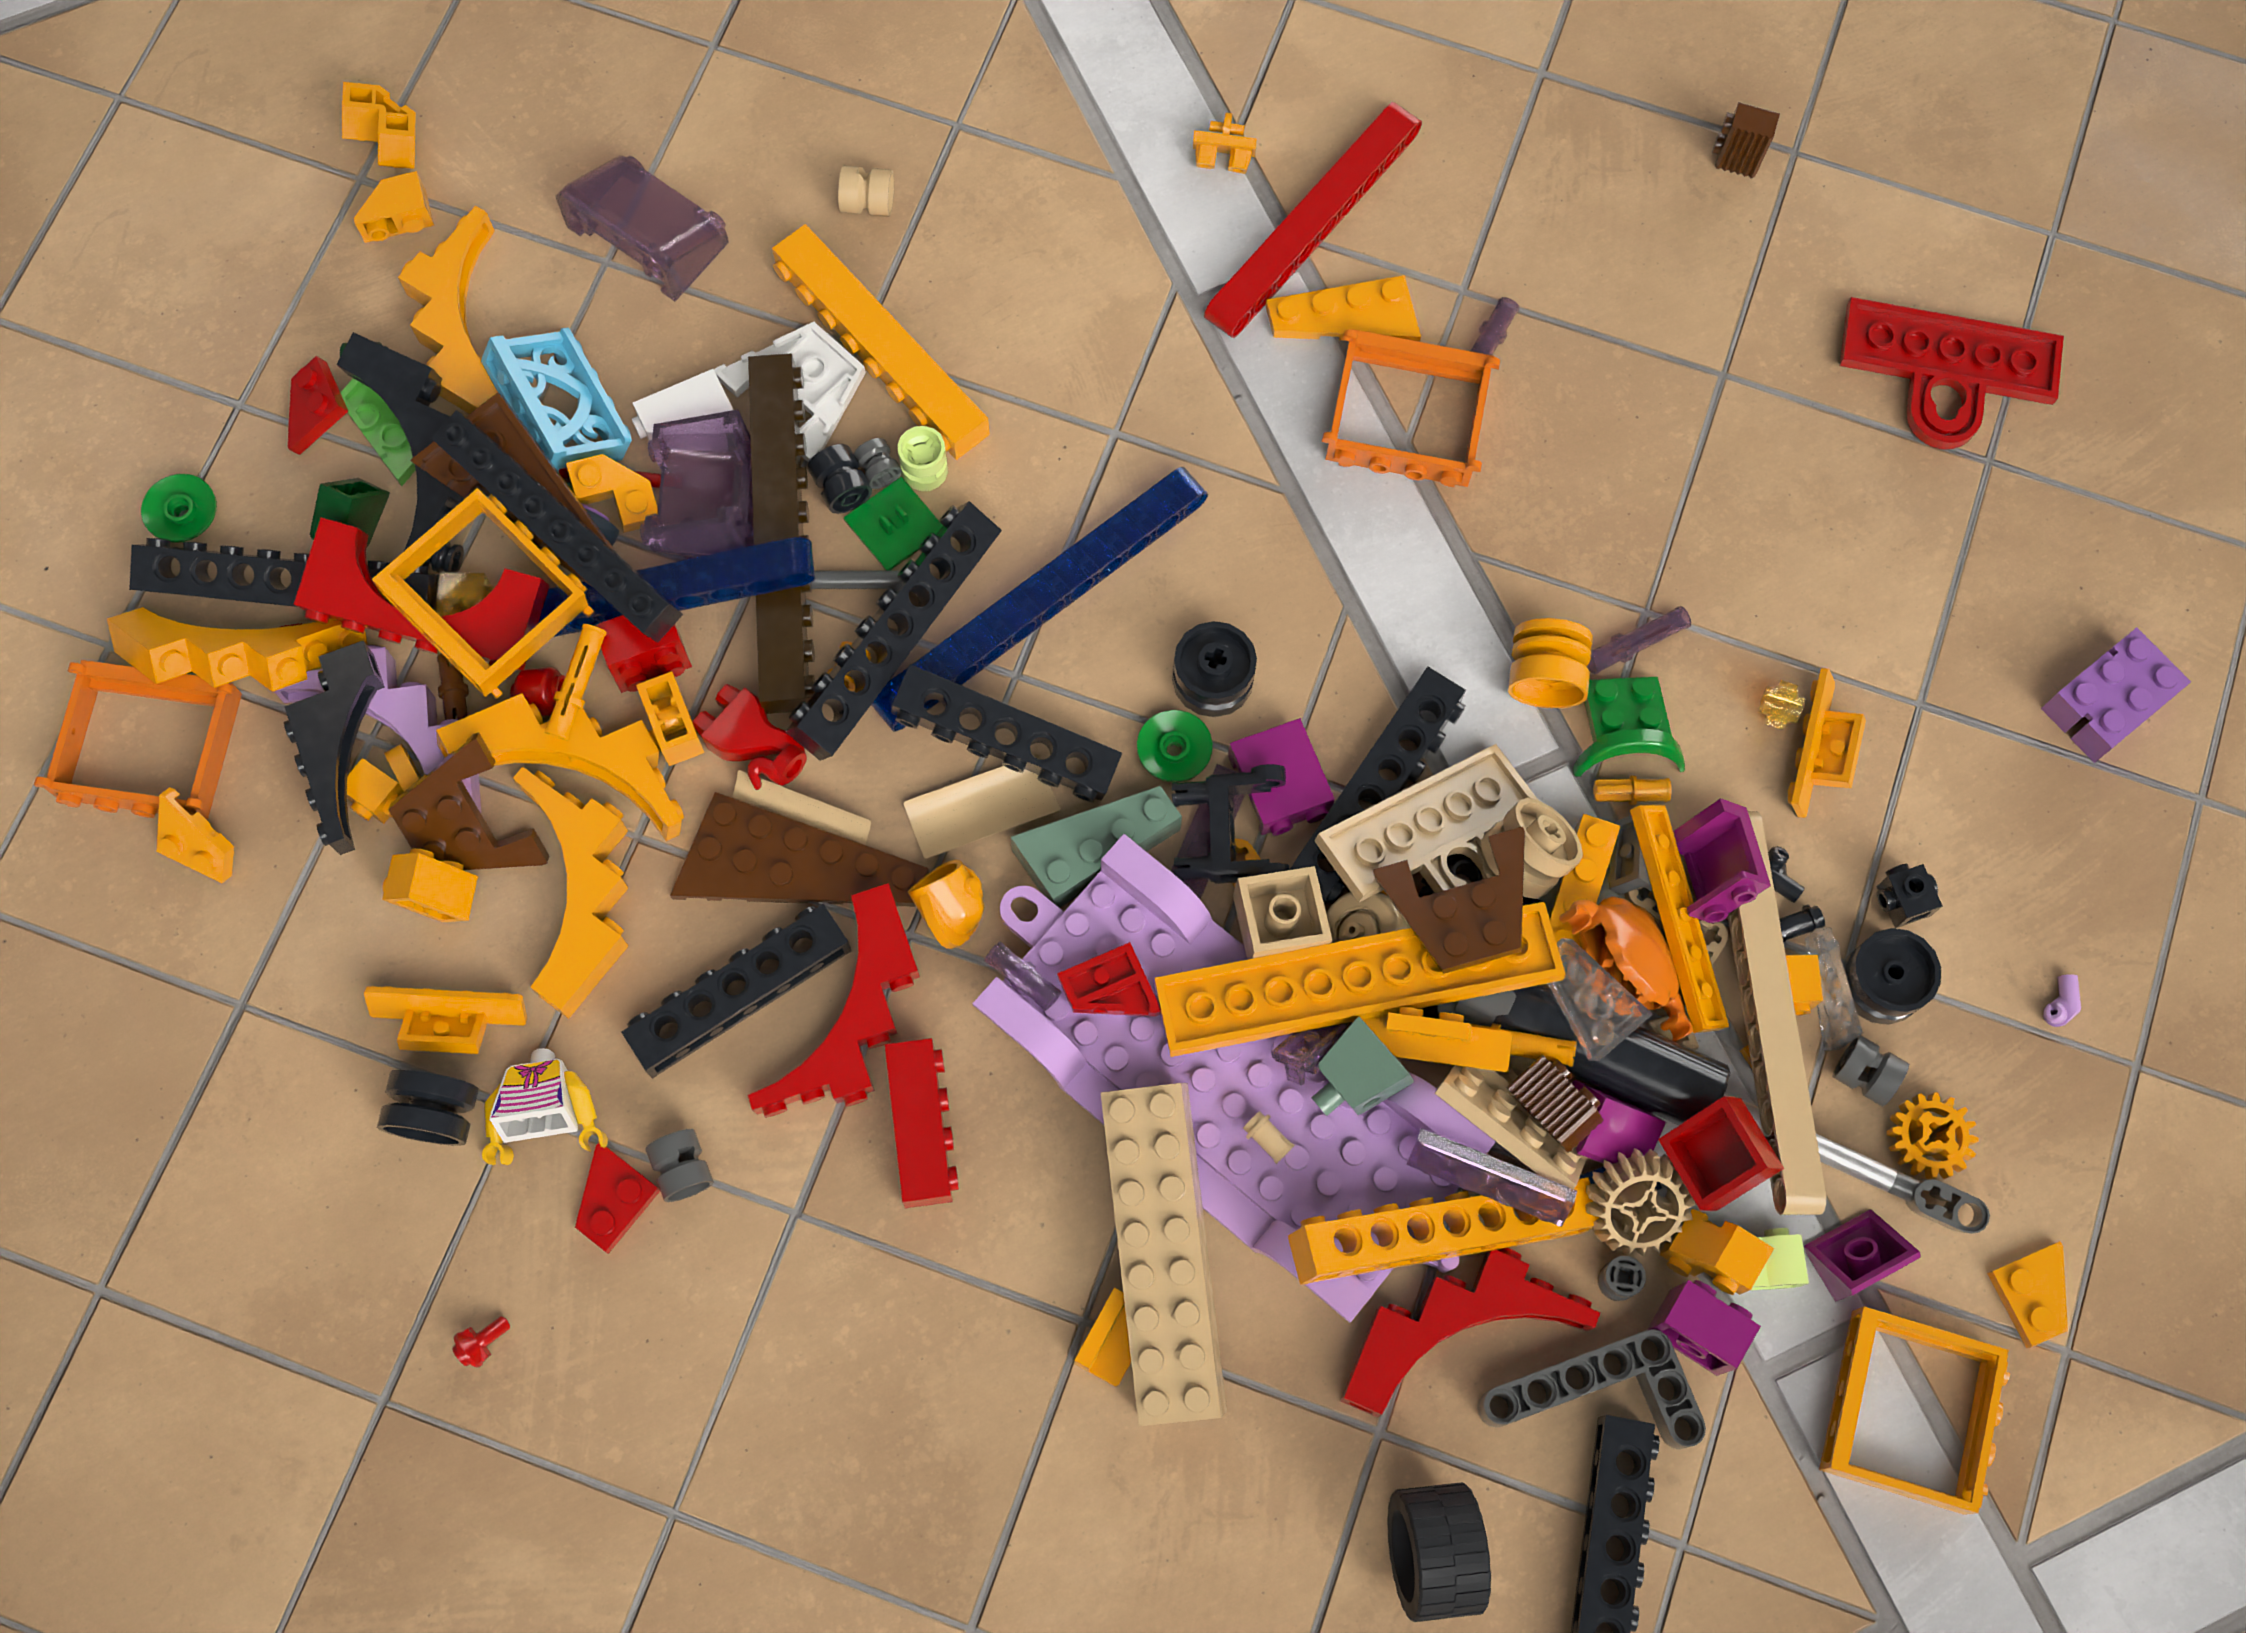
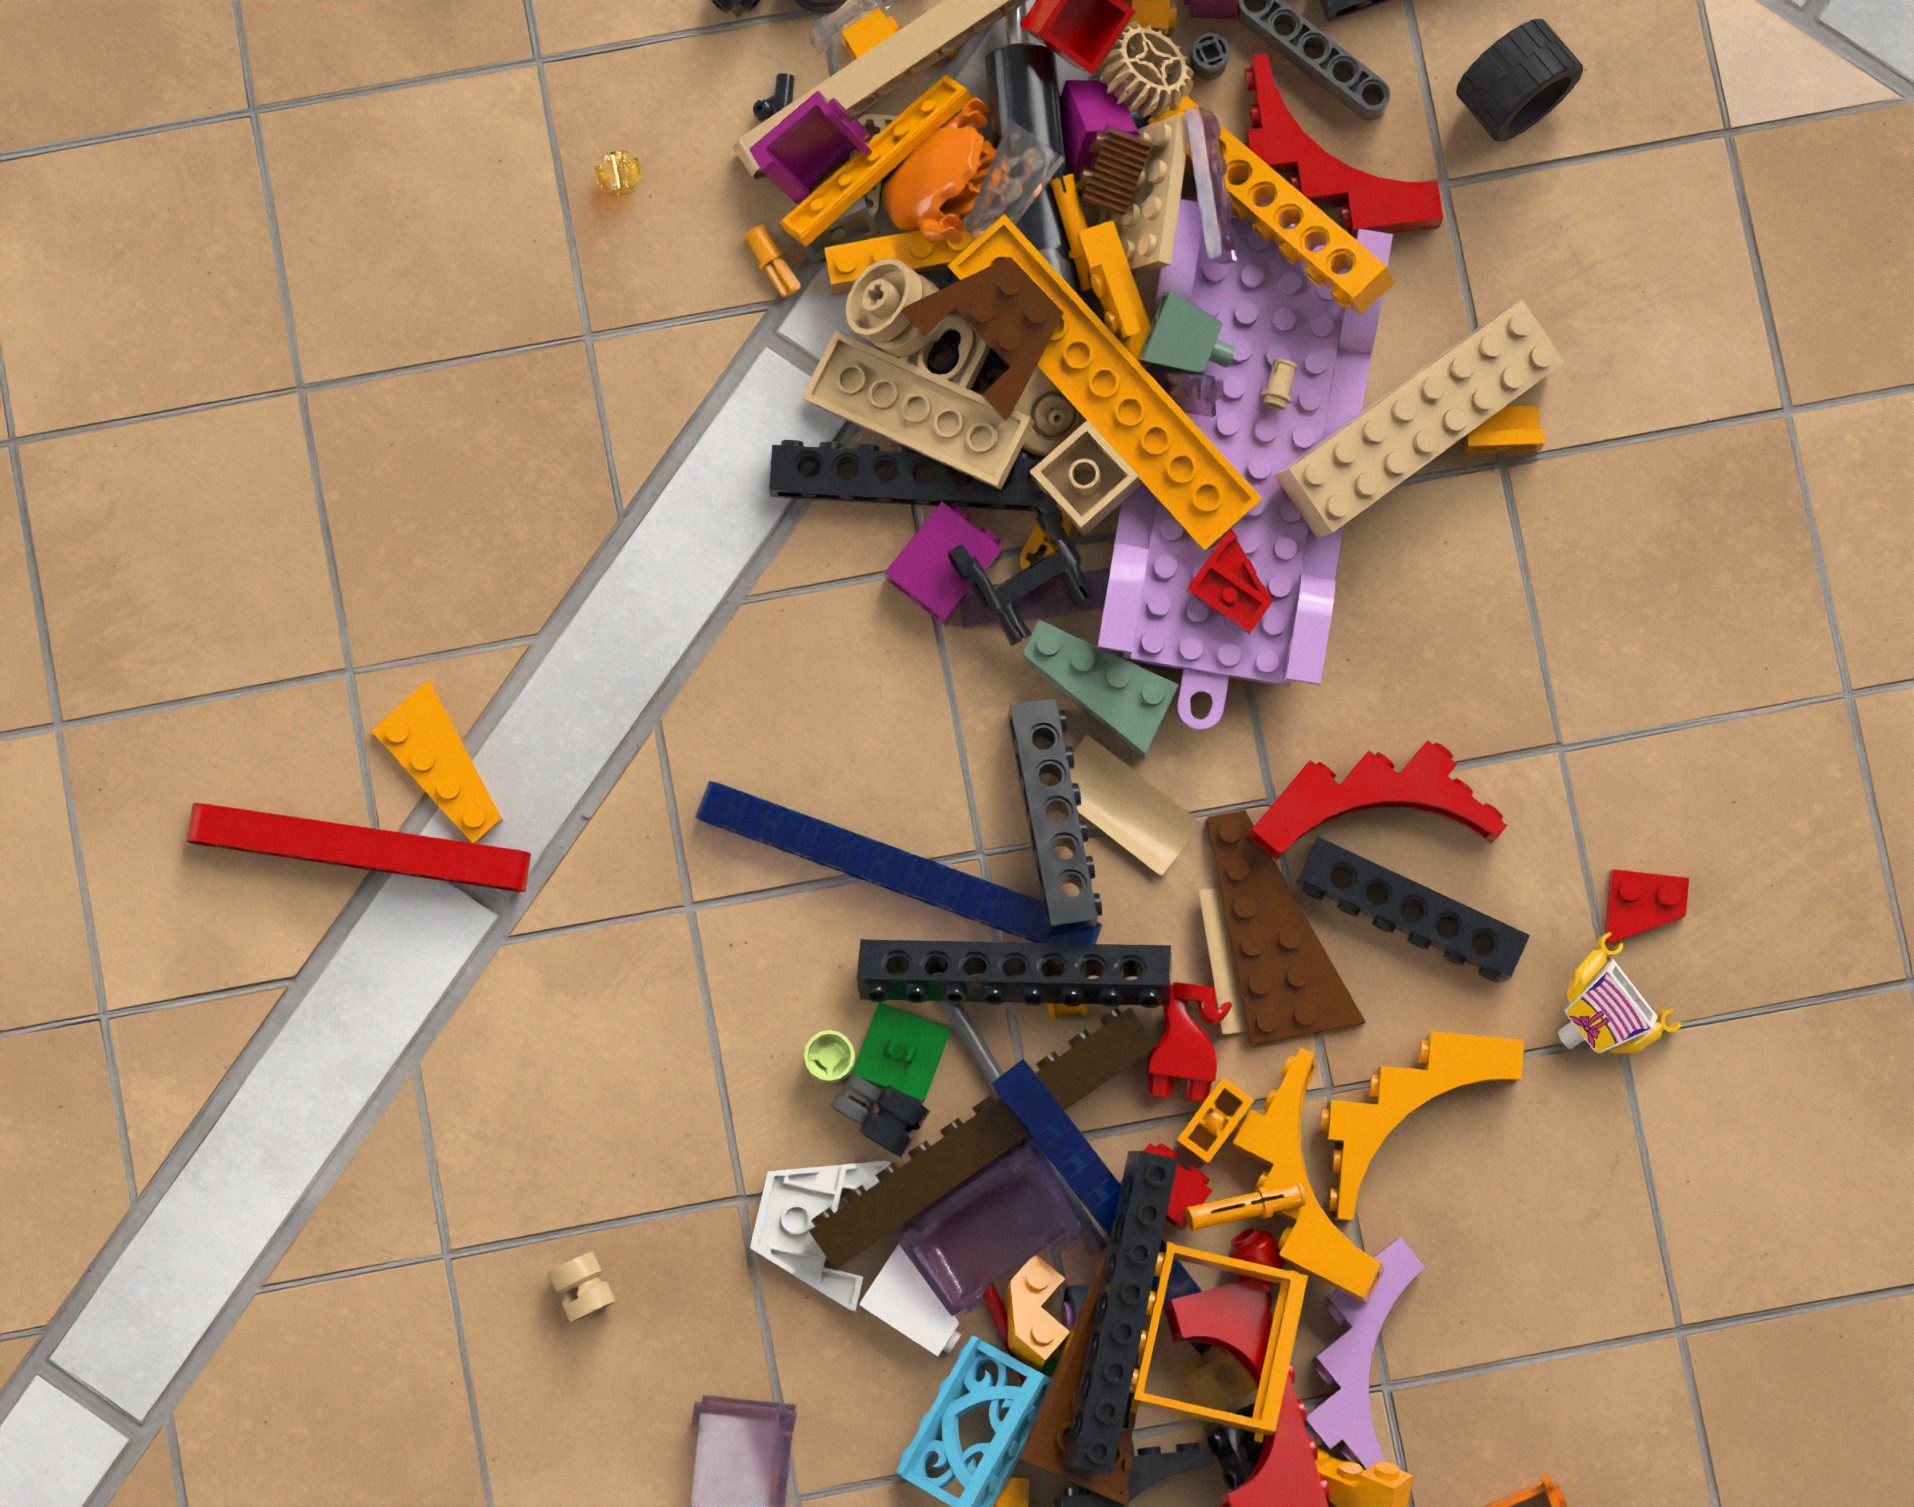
camera: 120 degrees left, 10 degrees up
light orange wing [156,787,234,883] -> none
black arch [284,641,385,855] -> none
light orange brick [347,758,404,824] -> none
light orange bracket [364,986,527,1054] -> none
black wheel [376,1069,479,1146] -> none
light orange brick [382,848,478,922] -> none
light orange beam [384,743,421,792] -> none
reddish brown wing [388,732,550,870] -> none
black bush [431,541,464,577] -> none
reddish brown pin [437,654,469,720] -> none
red plate [452,1316,510,1368] -> none
dark grey wheel [645,1129,714,1202] -> none
light orange brick [772,224,990,460] -> none
red brick [884,1038,959,1209] -> none
light orange helmet [908,859,985,949] -> none
clear purple pin [984,941,1062,1011] -> none
green dish [1137,710,1213,783] -> none
black wheel [1172,621,1257,717] -> none
light orange hips [1193,112,1257,174] -> none
orange window [1322,329,1500,487] -> none
clear purple pin [1470,297,1520,355] -> none
light orange wheel [1508,618,1593,709] -> none
green piece [1573,677,1685,777] -> none
clear purple pin [1587,606,1691,674] -> none
reddish brown brick [1712,102,1780,179] -> none
black pin [1779,905,1825,942] -> none
light orange bracket [1788,668,1866,818] -> none
red plate [1839,297,2064,449] -> none

